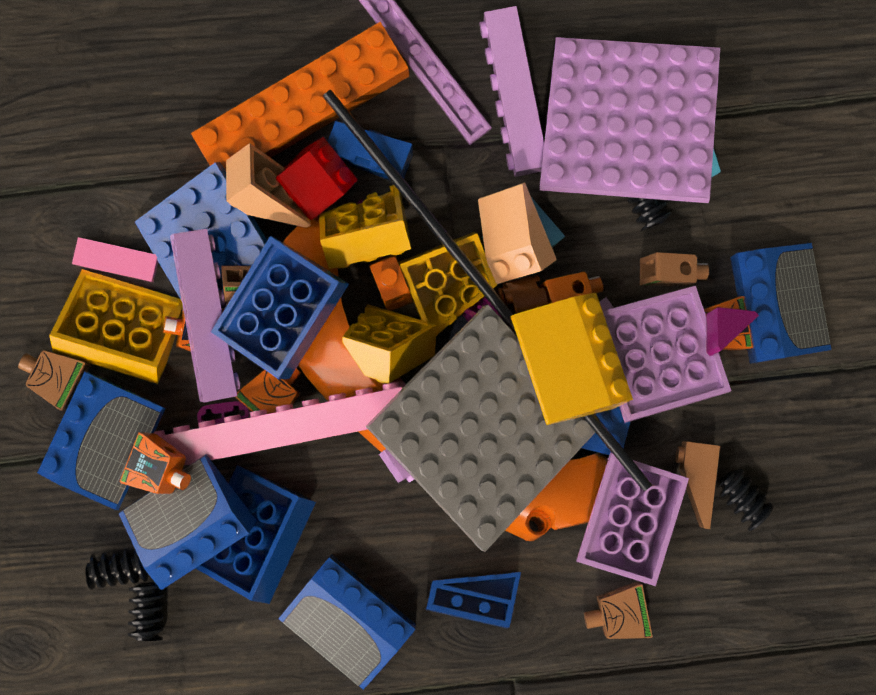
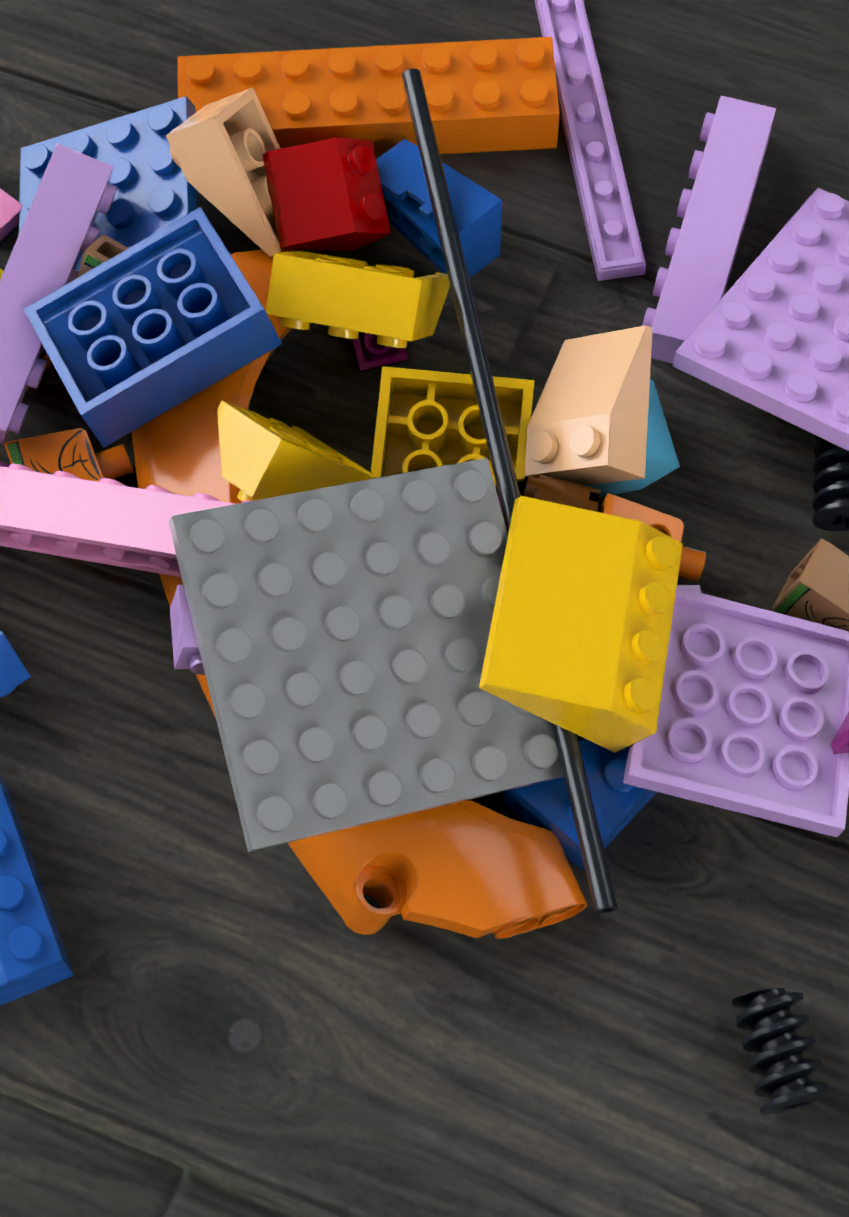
camera: 30 degrees right, 20 degrees down
orange torso [369,255,413,311] -> none
blue wedge [426,572,521,628] -> none
lavender slope [576,453,689,586] -> none
medium nougat torso [584,581,653,639] -> none
medium nougat slope [676,441,720,529] -> none

